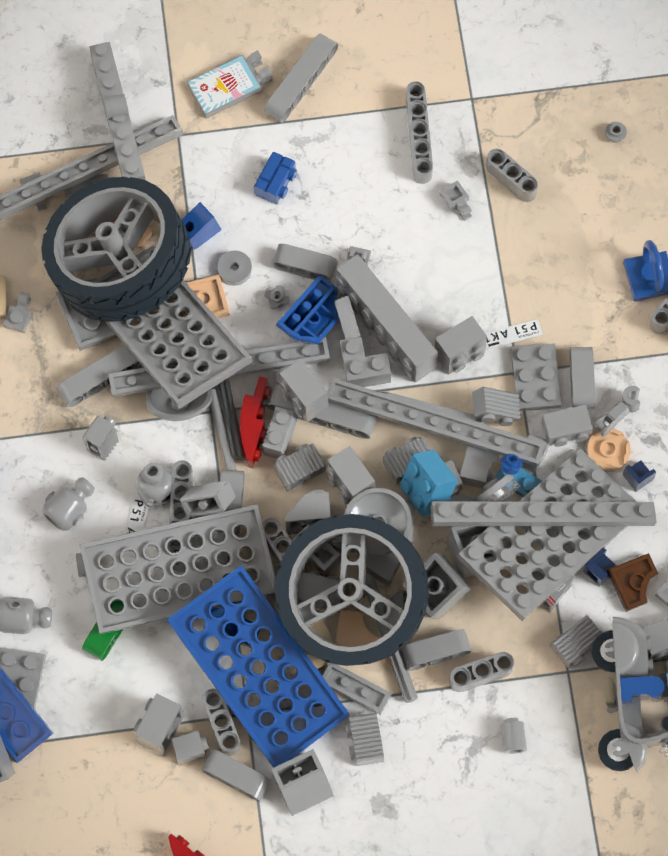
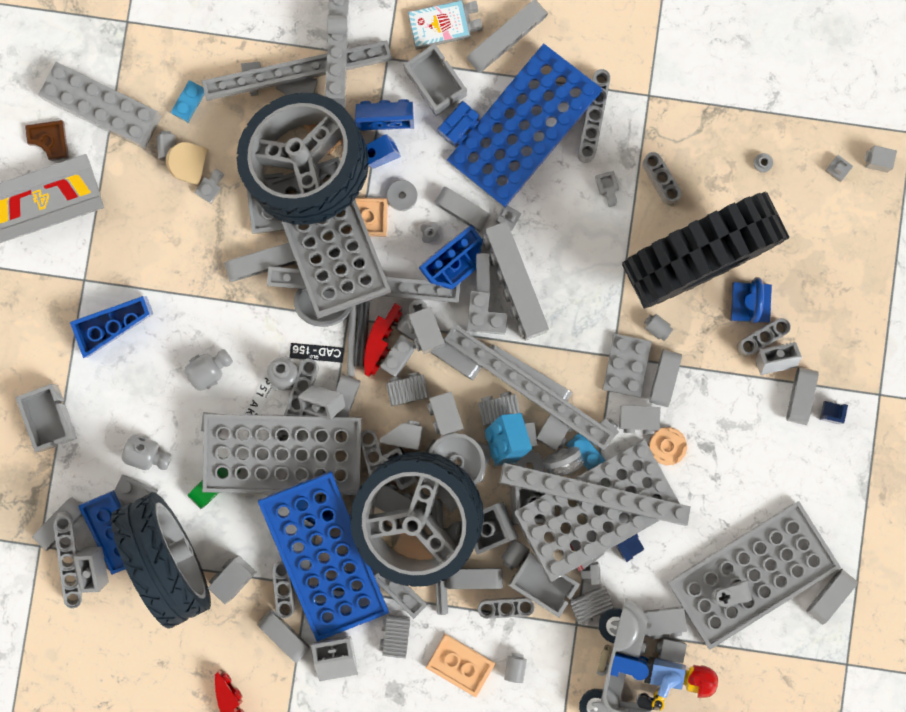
camera: 15 degrees right, 15 degrees up
light grey brick [83,415,119,461] -> none
light grey brick [172,731,209,765] -> none
light grey brick [435,316,487,375] -> none
light grey brick [472,387,521,426] -> none
white sticker [485,319,543,350] -> none
blue plate [500,454,522,475] -> none
light grey piece [593,386,640,437] -> none
reddish brown tile [607,553,658,612] -> none
dark blue panel [622,460,656,492] -> none
none -> black wheel [111,492,211,629]
none -> black sticker [290,343,344,363]
none -> blue slope [355,99,414,131]
none -> light grey piece [403,44,467,116]
none -> light nougat tile [426,633,496,697]
none -> blue piece [447,43,603,208]
none -> light grey brick [501,540,530,570]
none -> light grey piece [509,551,580,618]
none -> light grey tile [581,563,601,585]
none -> black tyre [622,191,790,309]
none -> light grey brick [644,314,673,341]

